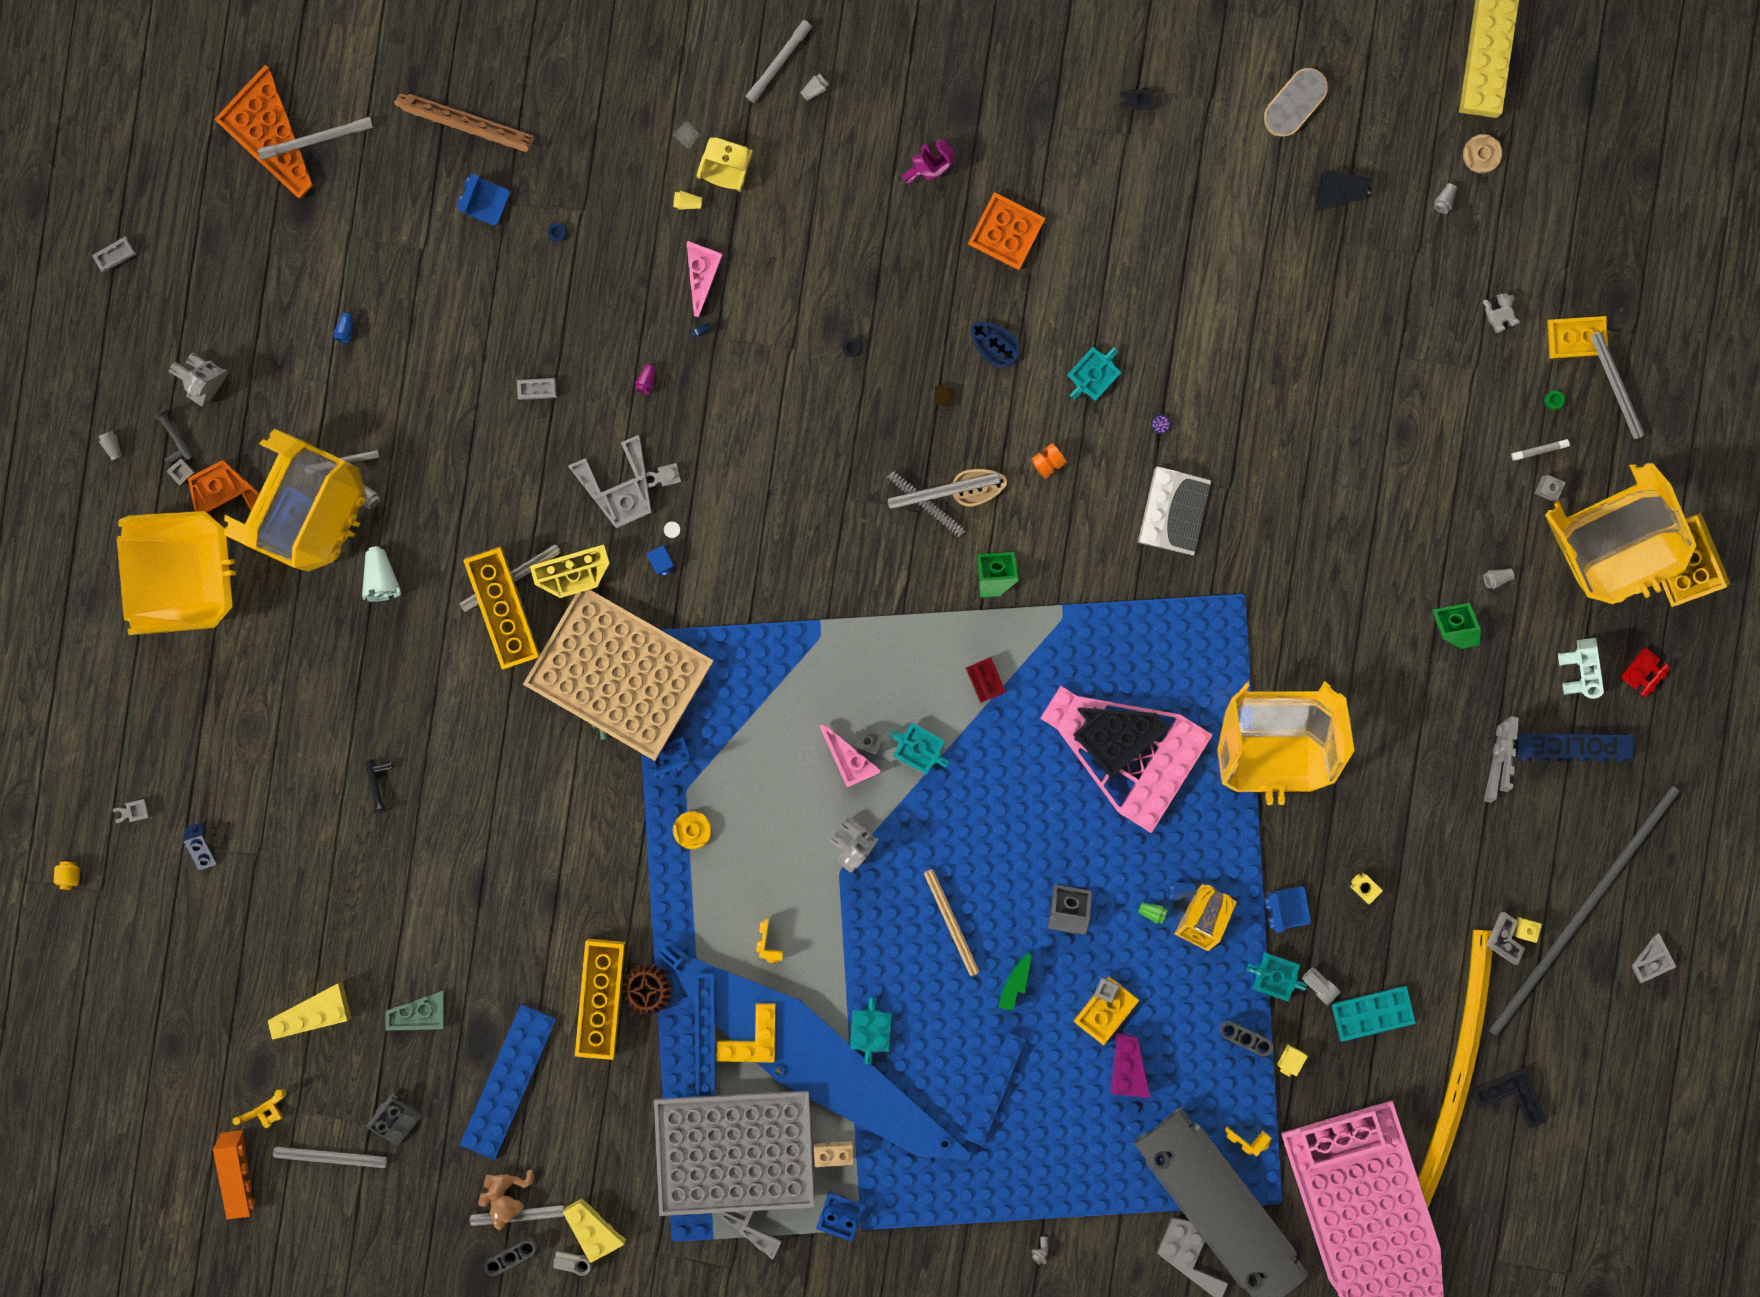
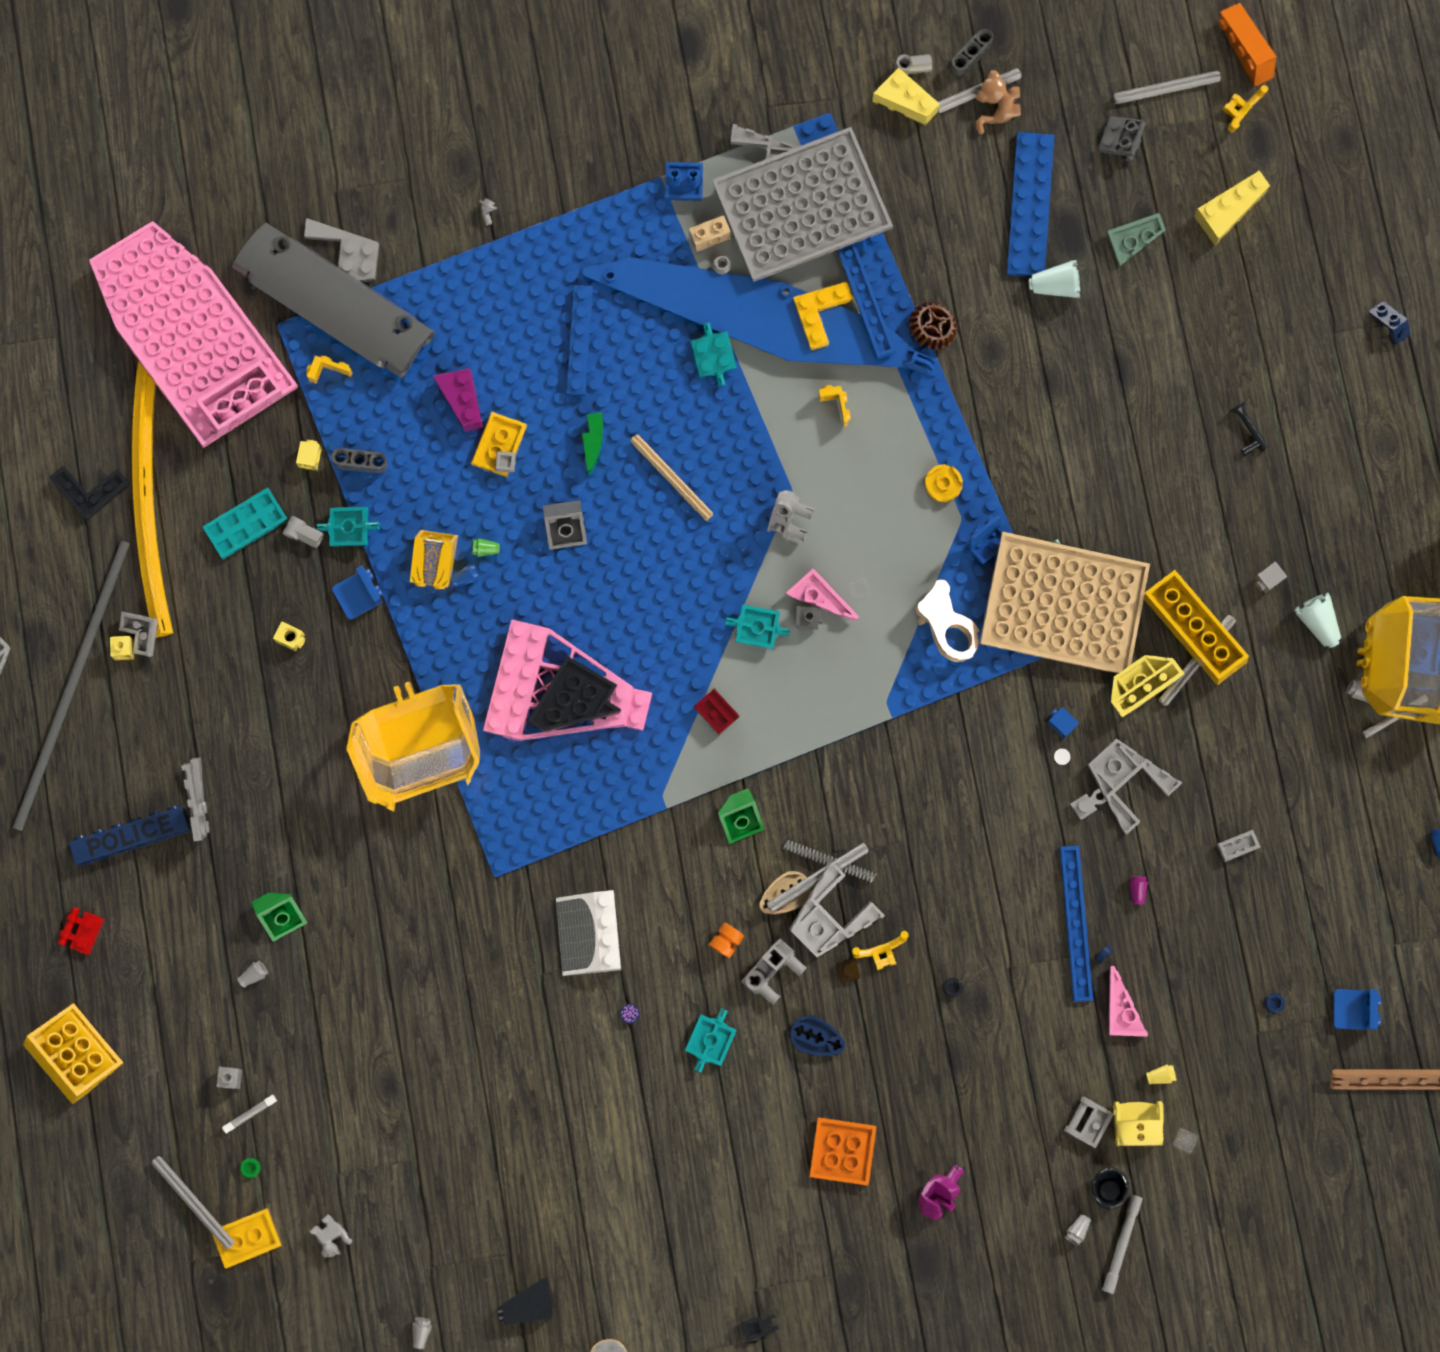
camera: 160 degrees right, 10 degrees down
yellow brick [575,939,626,1060] -> none
windscreen [1545,463,1697,604] -> none
light aqua piece [1558,638,1604,699] -> none
none -> light grey plate [713,256,731,274]
none -> light grey piece [741,939,807,1005]
none -> light grey wing [789,861,885,957]
none -> yellow piece [852,931,908,970]
none -> animal [915,580,980,662]
none -> light aqua cone [1029,260,1080,298]
none -> blue tile [1059,846,1093,1002]
none -> light grey plate [1064,1096,1114,1148]
none -> black piece [1091,1167,1129,1210]
none -> light grey brick [1254,561,1287,593]

